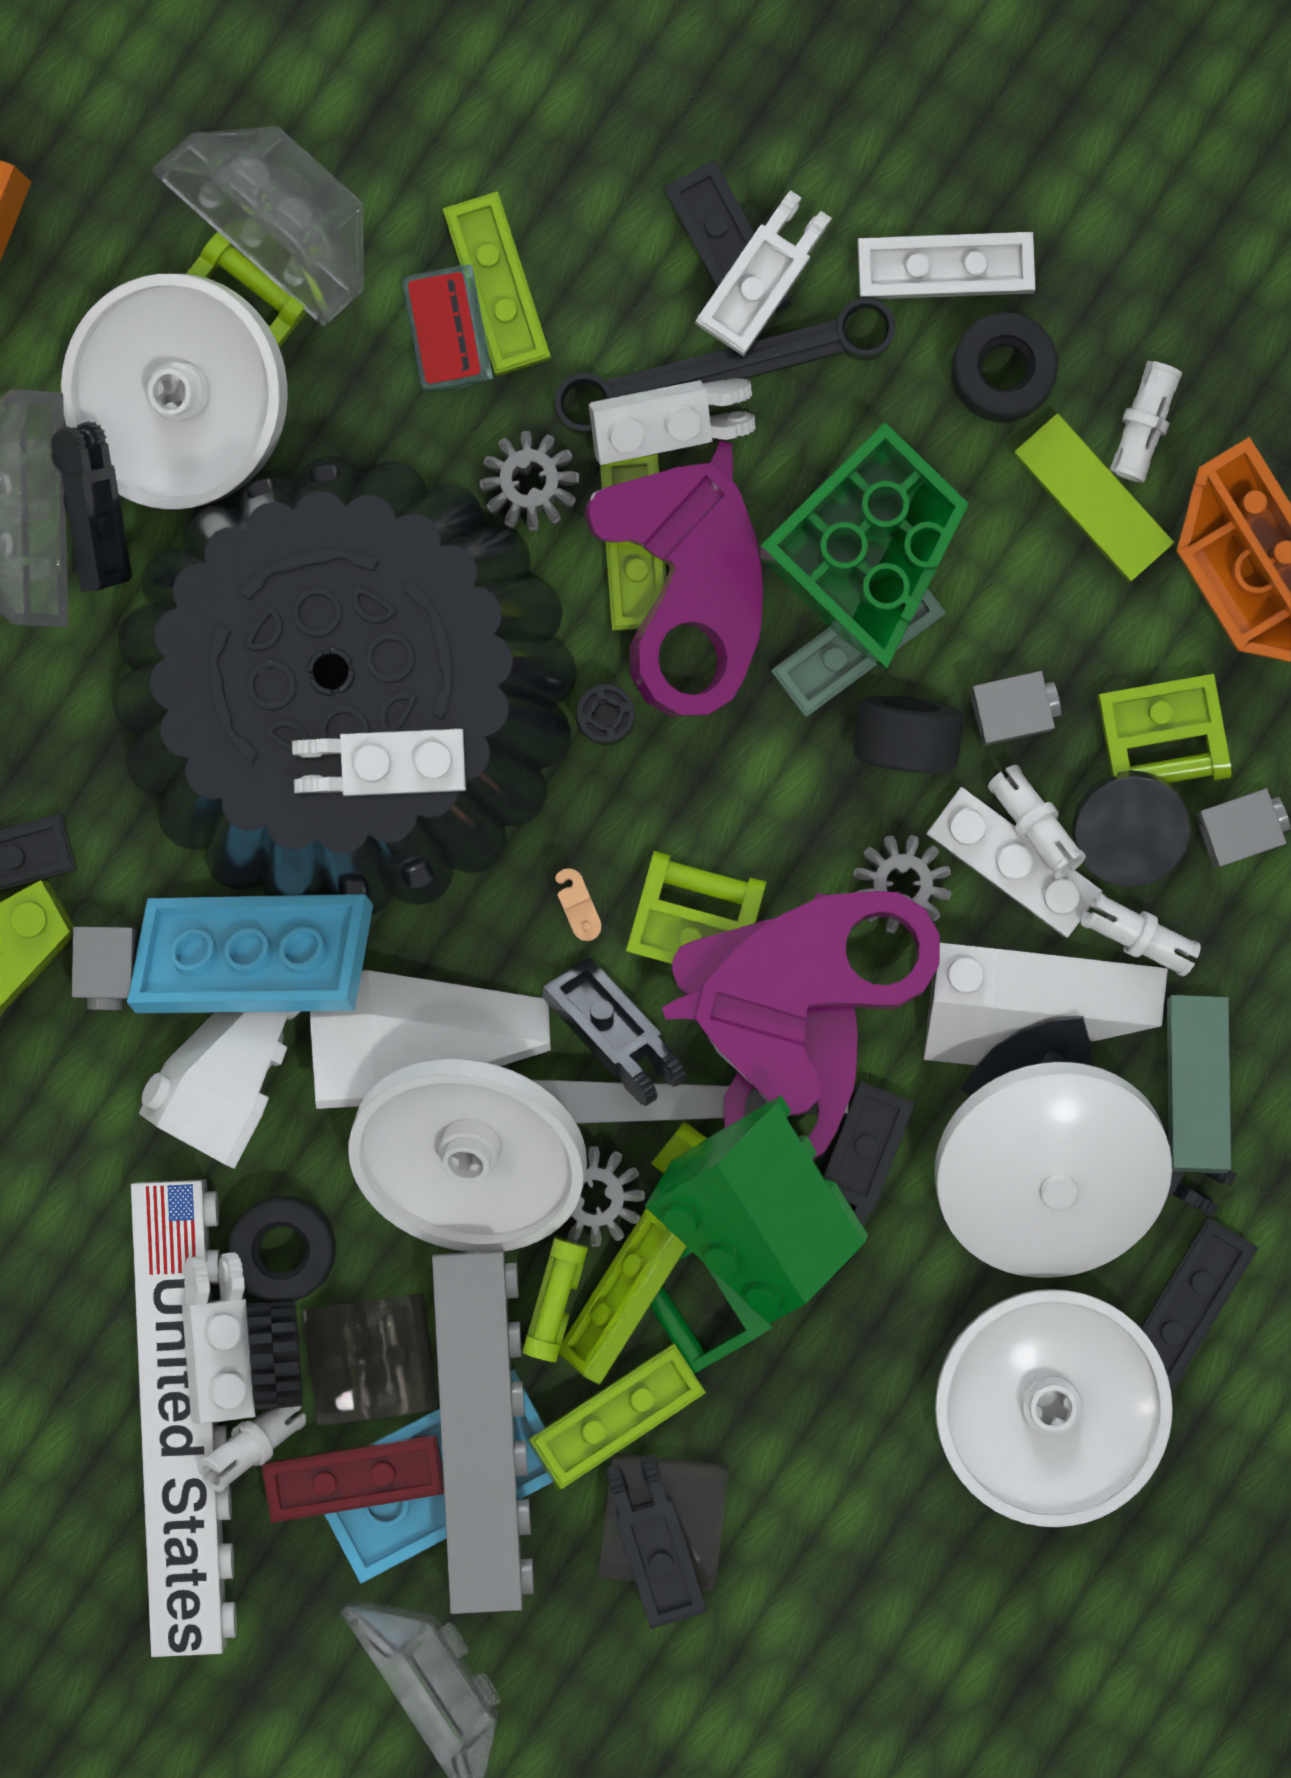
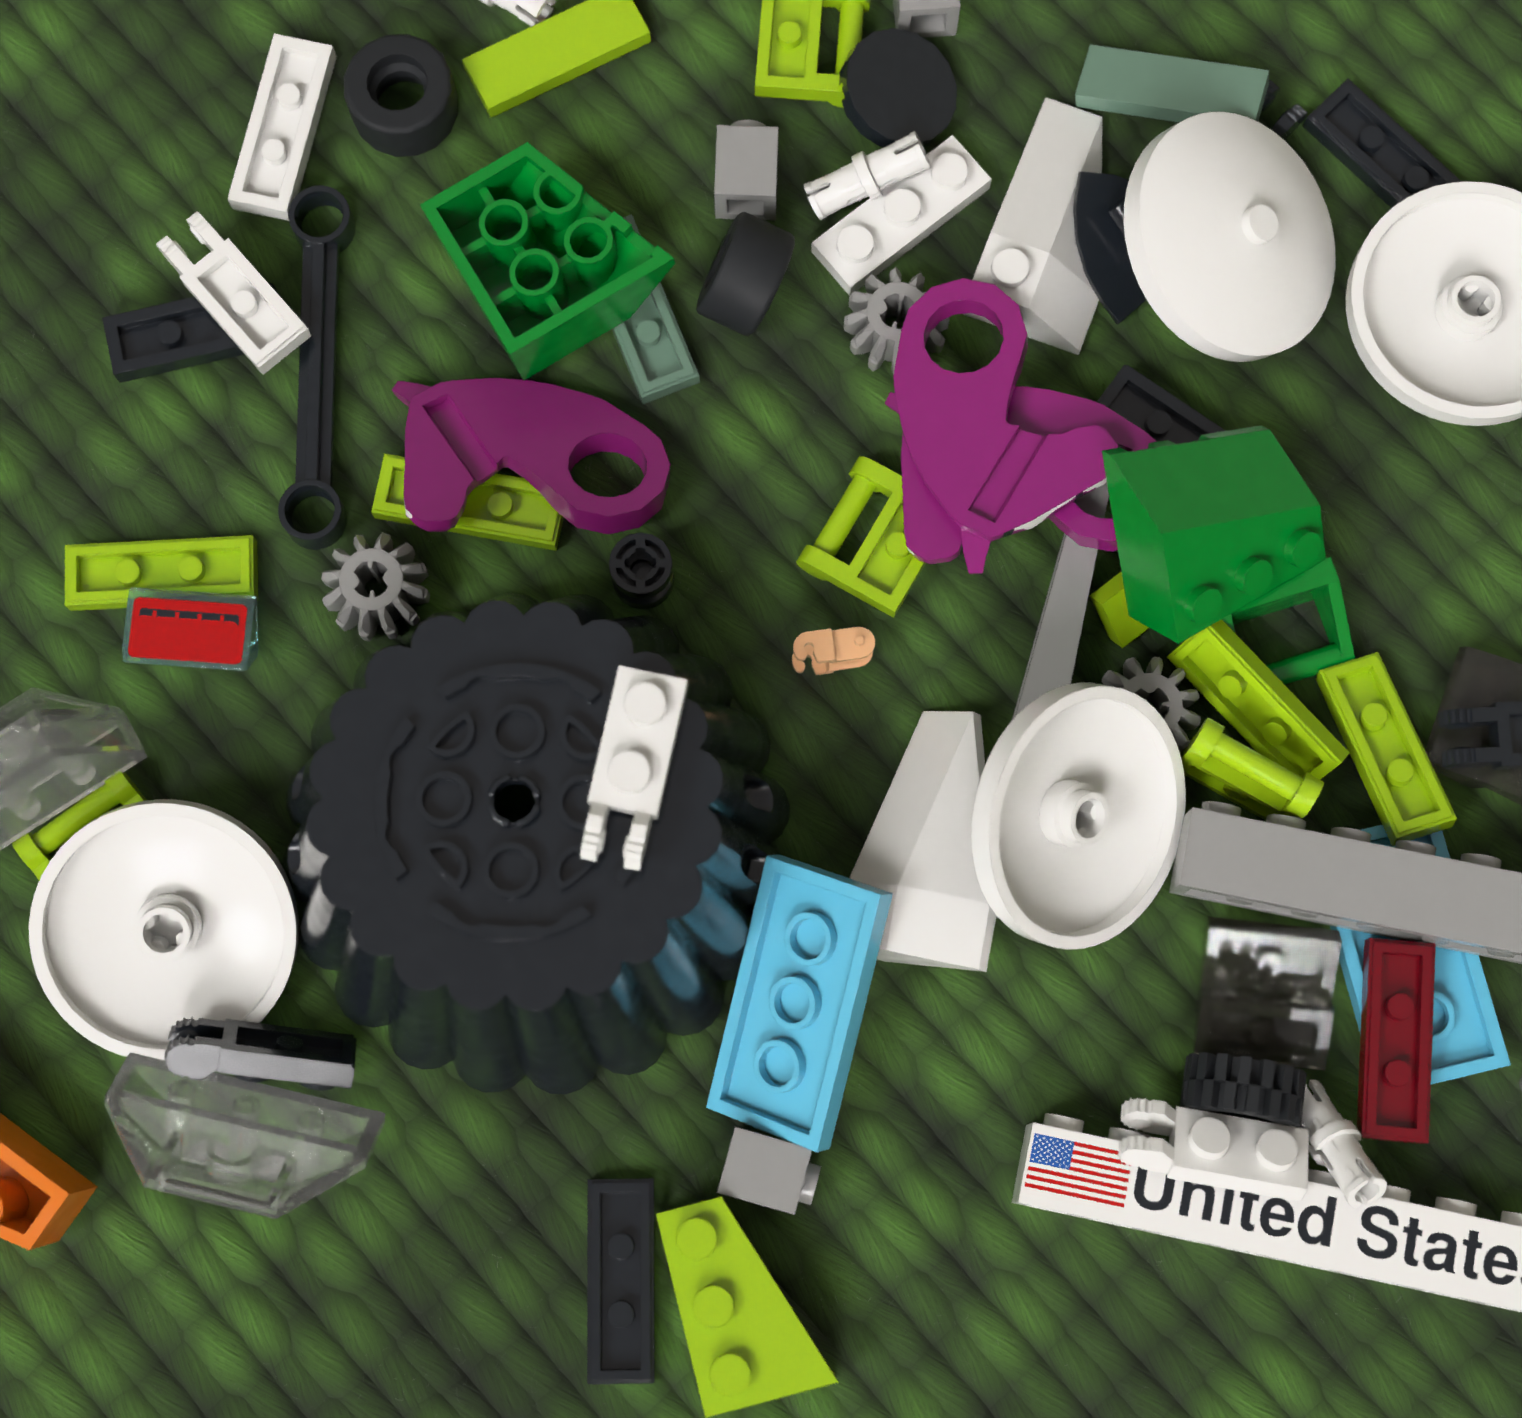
camera: 75 degrees left, 10 degrees down
white wedge [139,1011,300,1169] -> none
black tyre [229,1196,336,1302] -> none
black hinge [543,958,687,1106] -> none
white hinge [589,377,756,465] -> none
white pin [1081,892,1201,977] -> none

